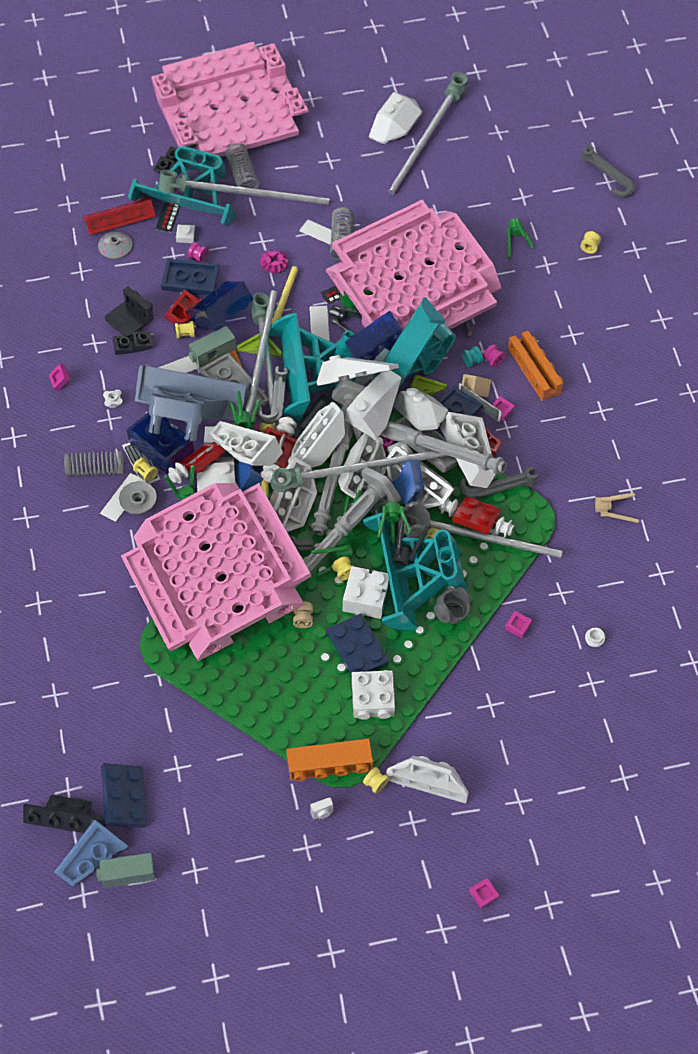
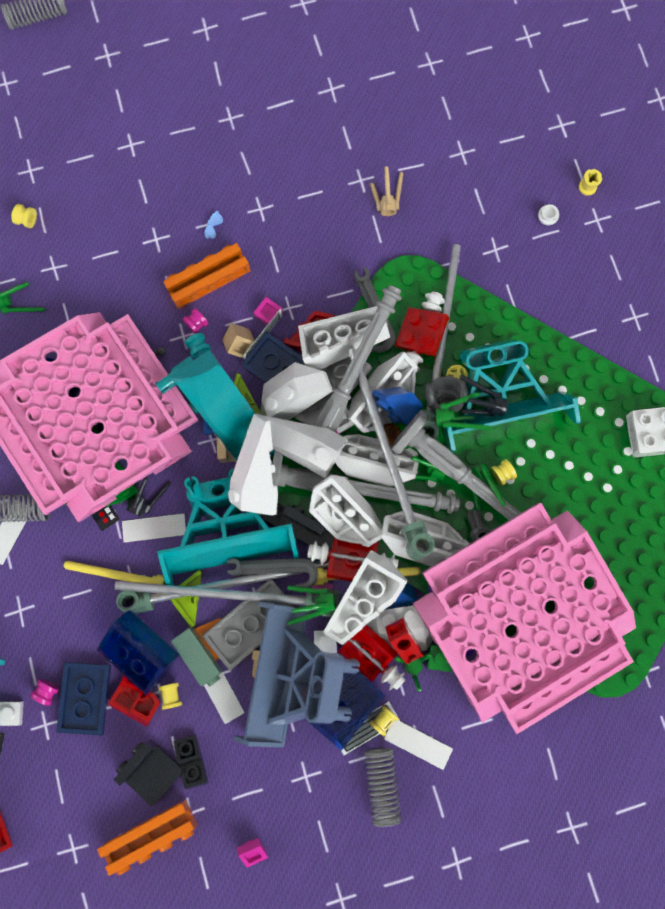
camera: 90 degrees left, 20 degrees up
light grey dish [98,231,133,259] -> none
white plate [103,390,123,408] -> none
light grey dish [119,481,157,514] -> none
dark pink gear [260,249,288,273] -> none
tan wheel [293,601,313,628] -> none
dark blue plate [326,613,389,677] -> none
white piece [343,566,390,619] -> none
clear blue brick [345,310,405,361] -> none
dark grey hair [434,587,471,624] -> none
dark pink plate [505,611,532,638] -> none
none -> orange brick [97,799,198,876]
none -> light blue piece [204,211,223,239]
none -> red leg [385,618,424,664]
none -> light yellow bush [579,169,602,196]

